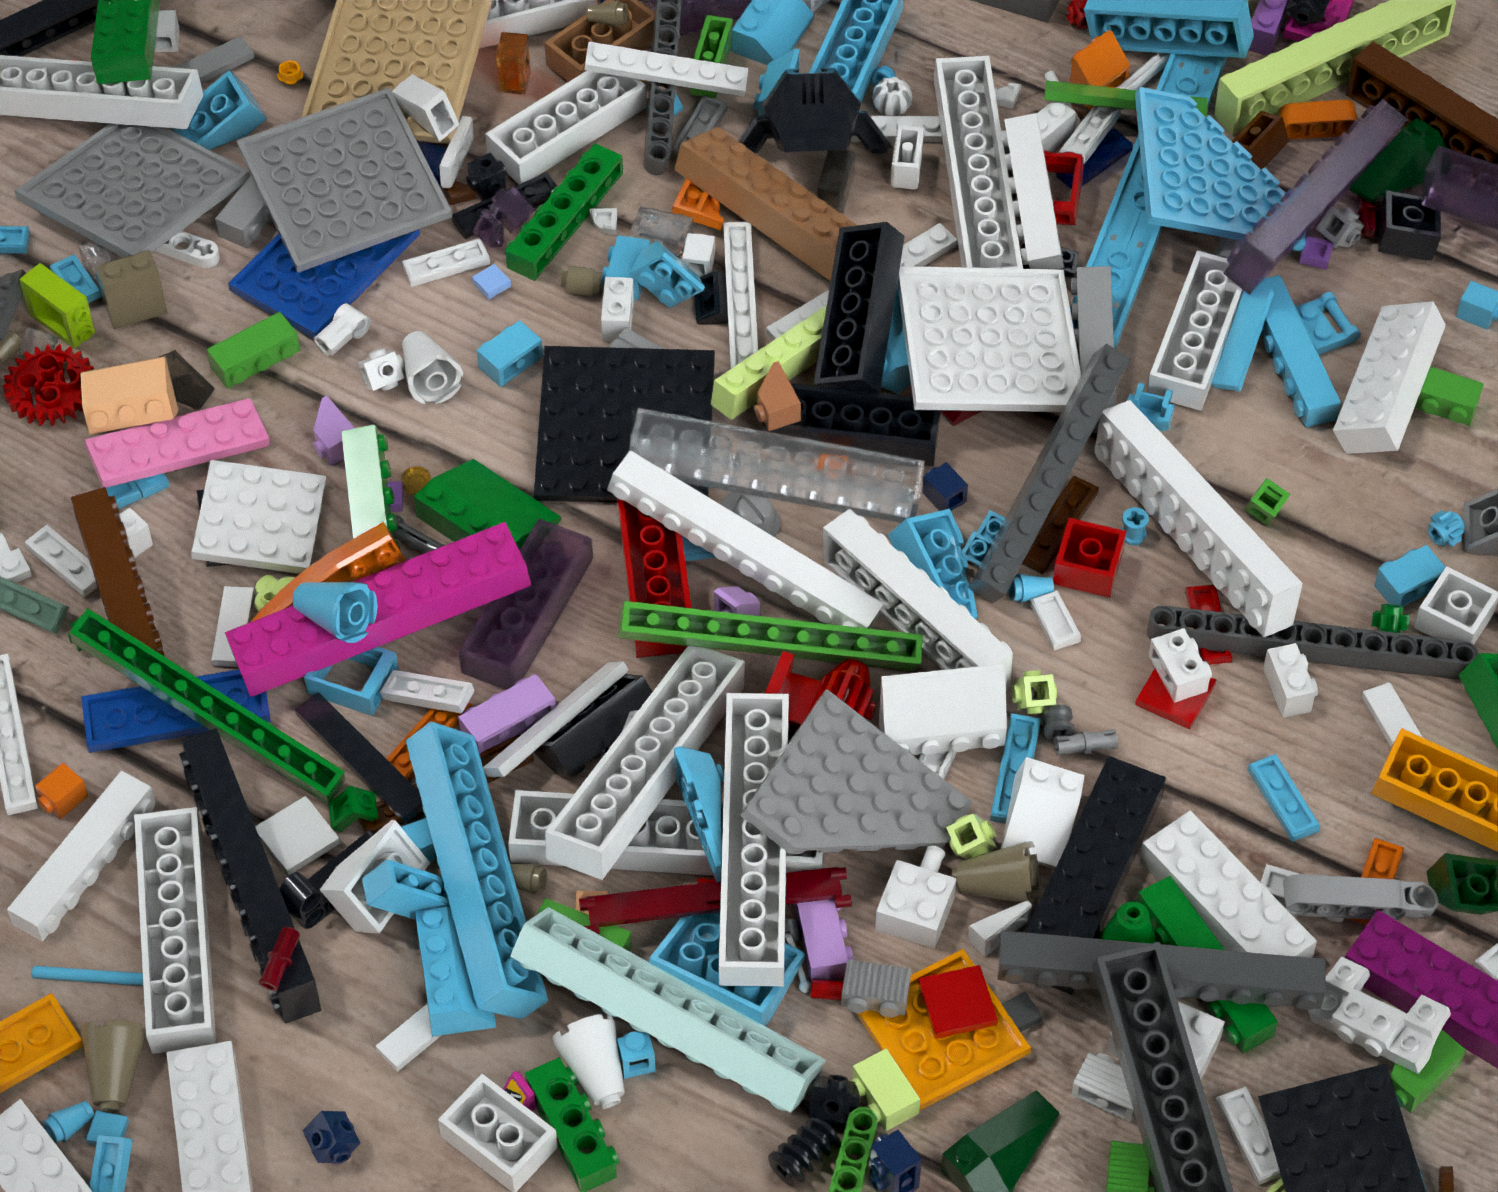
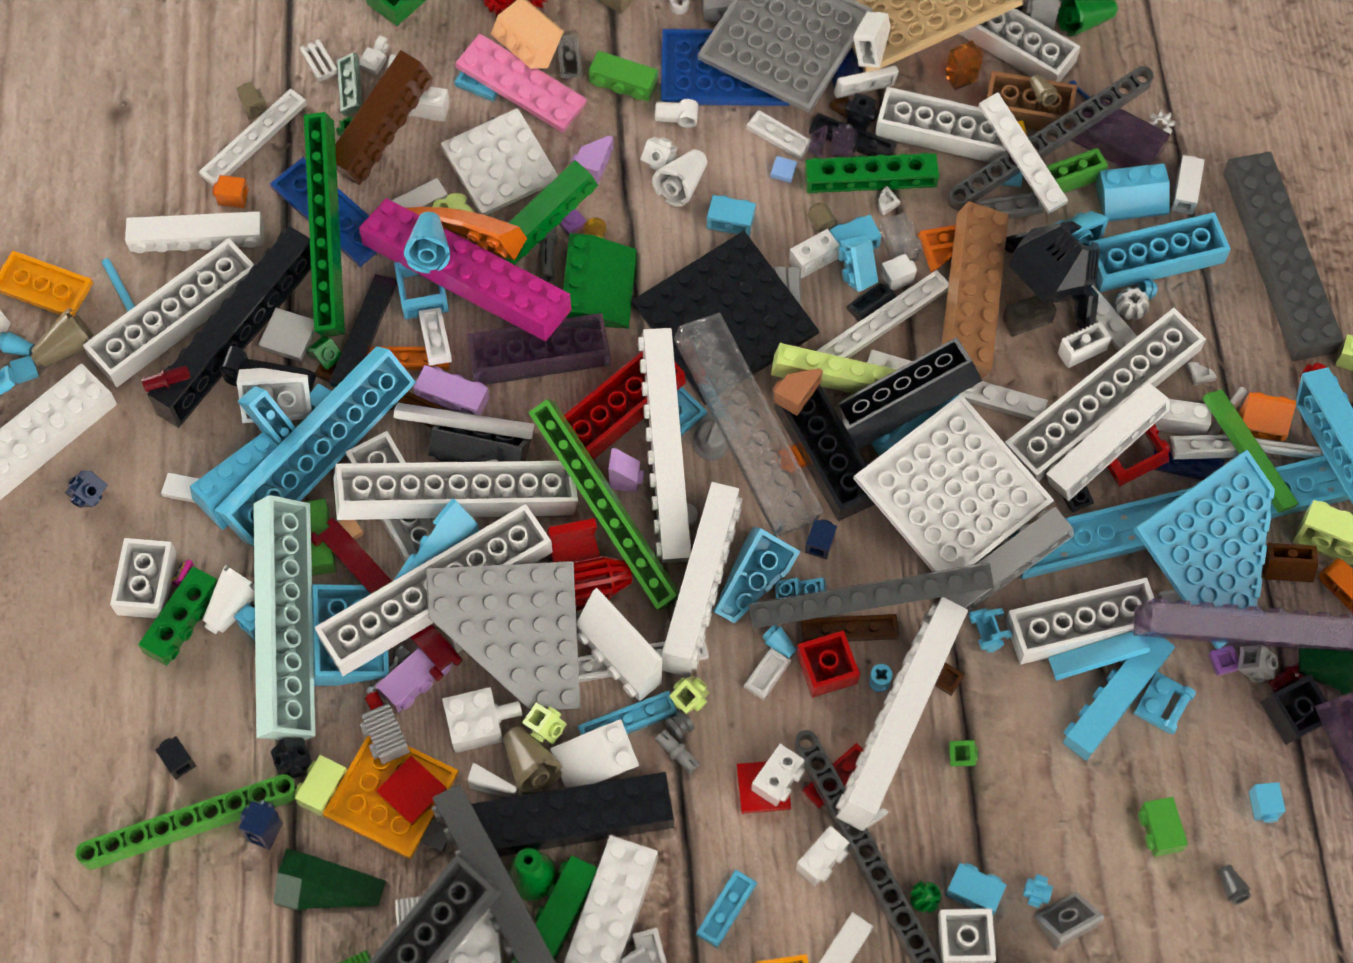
camera: 55 degrees right, 10 degrees up
black piece [768,1117,842,1186] -> none
white brick [1333,301,1446,454] -> none

